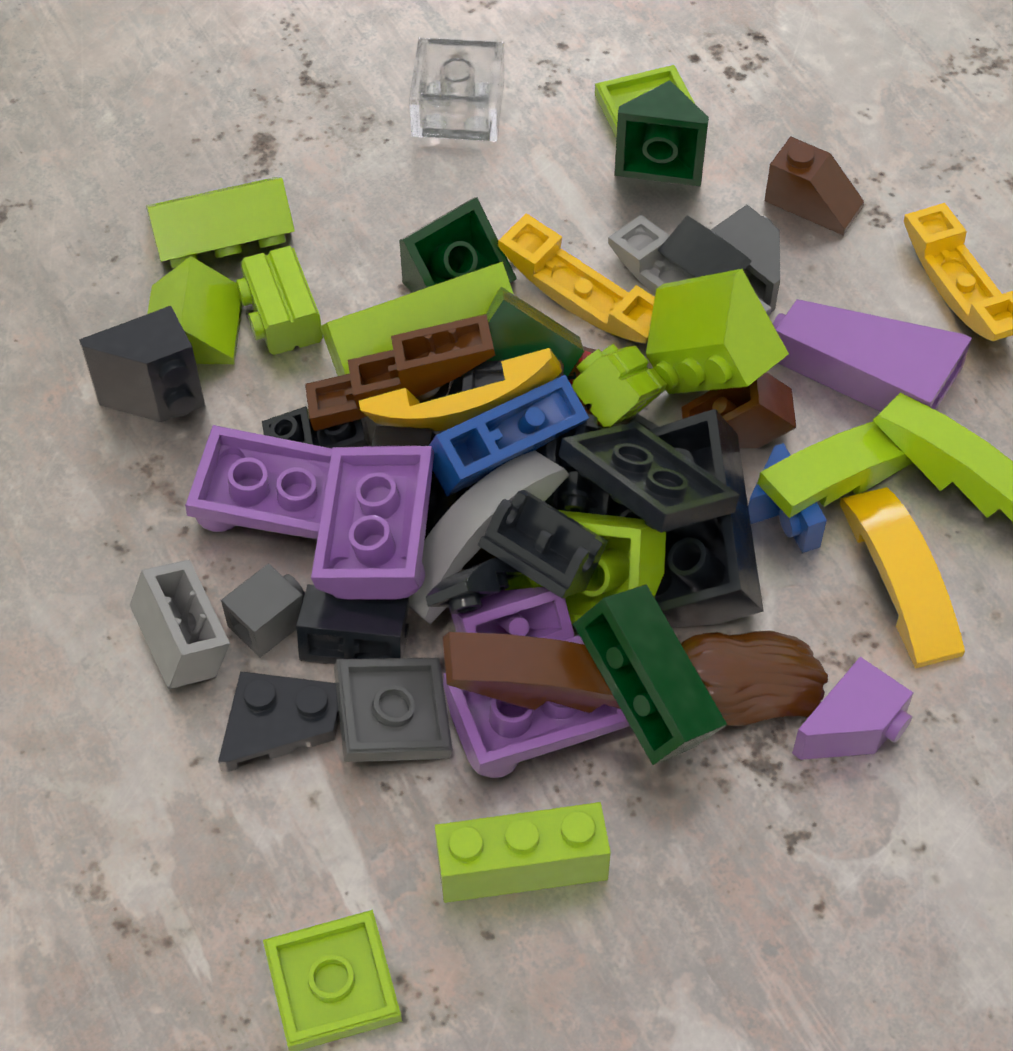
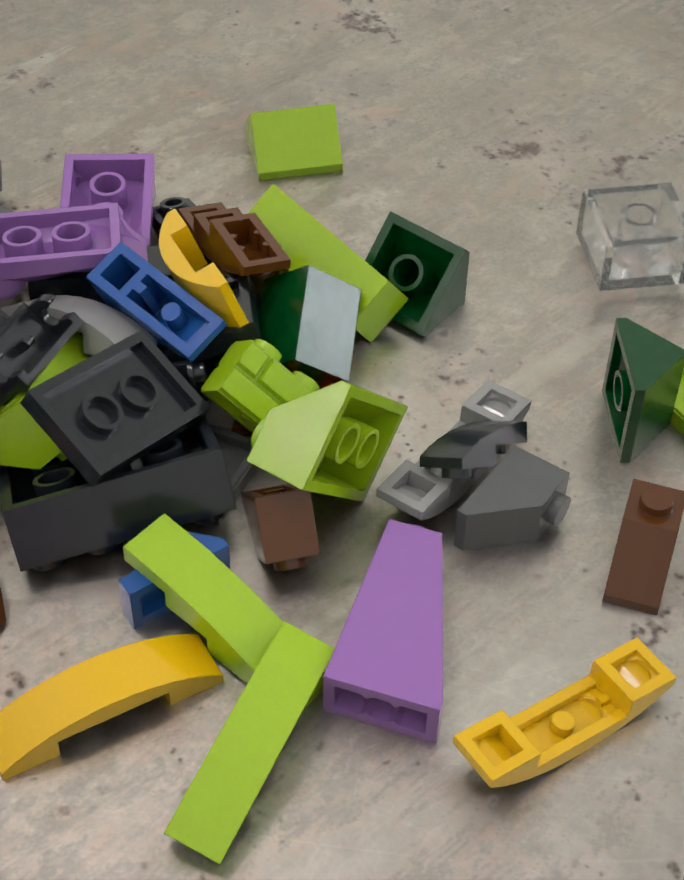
camera: 75 degrees right, 10 degrees down
black slope [79,306,205,422] -> none
lime slope [146,177,295,268] -> none
lime brick [236,246,323,355] -> none
yellow slope [498,213,655,344] -> none

